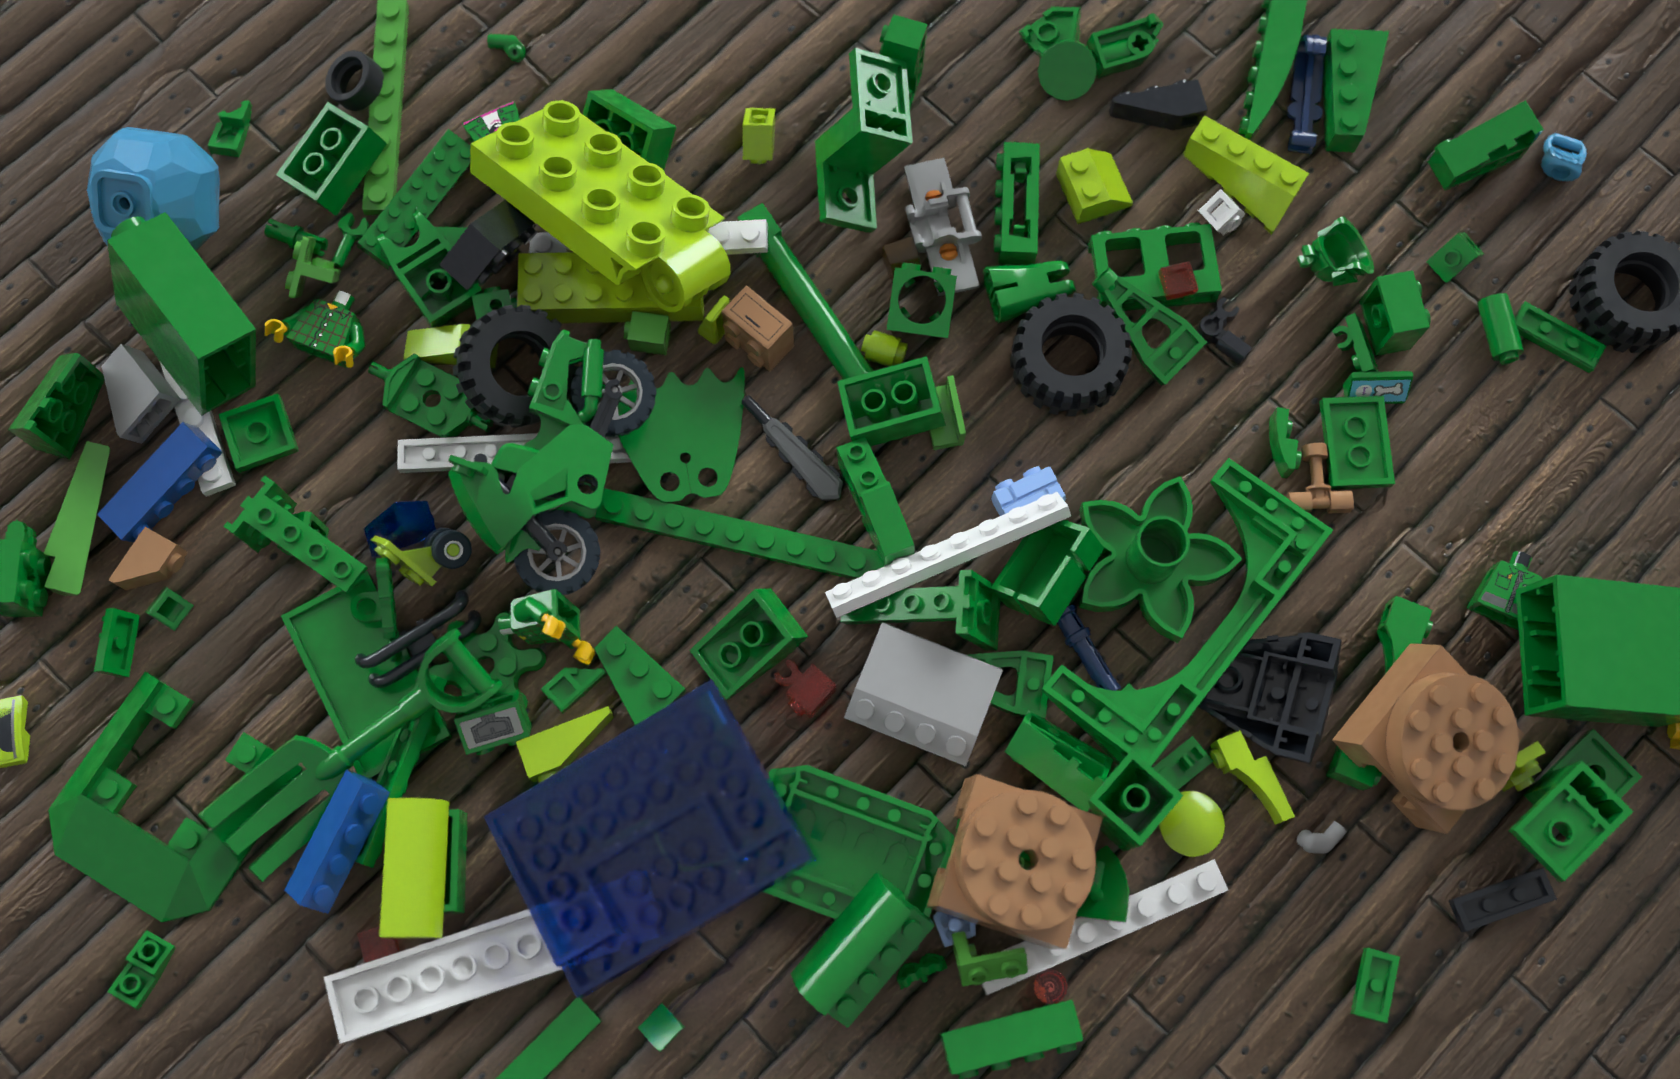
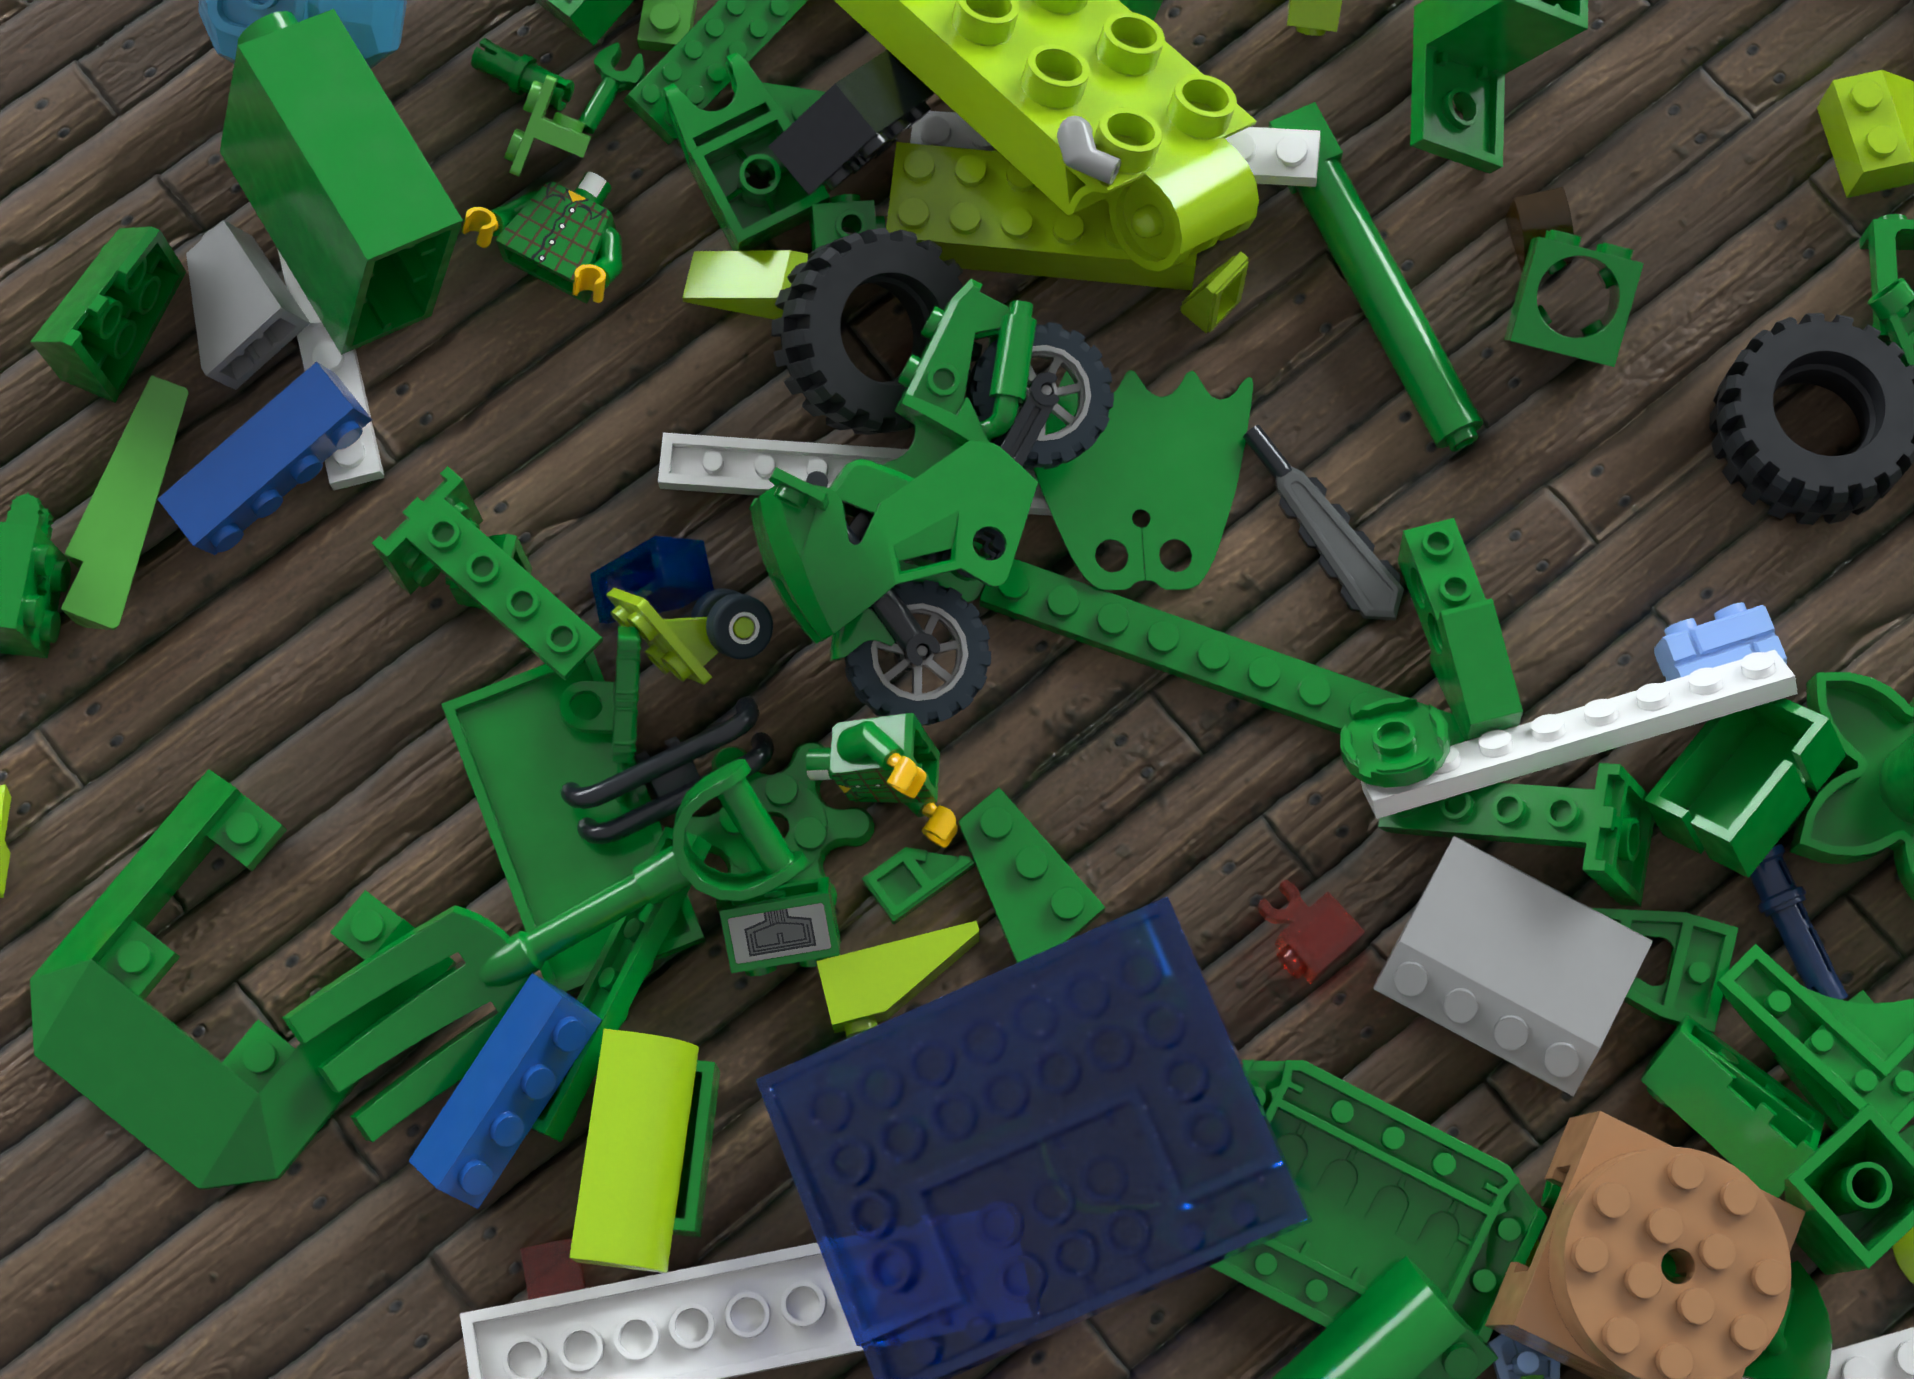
camera: 10 degrees right, 0 degrees up
green plate [94,608,140,678] -> none
green slope [107,930,176,1011] -> none
medium nougat slope [109,527,188,590] -> none
green slope [146,586,194,631] -> none
green plate [218,393,299,473] -> none
green plate [368,353,494,438] -> none
bright green brick [624,311,671,355] -> none
green slope [689,588,808,700] -> none
medium nougat brick [721,285,794,372] -> none
green slope [837,356,946,447] -> none
lime brick [861,330,908,367] -> none
light grey piece [904,158,982,296] -> none
bright green panel [929,376,966,450] -> none
green piece [983,261,1076,324] -> none
green brick [993,142,1040,265] -> none
none -> light grey arm [1057,116,1121,185]
none -> green tile [1340,697,1450,788]

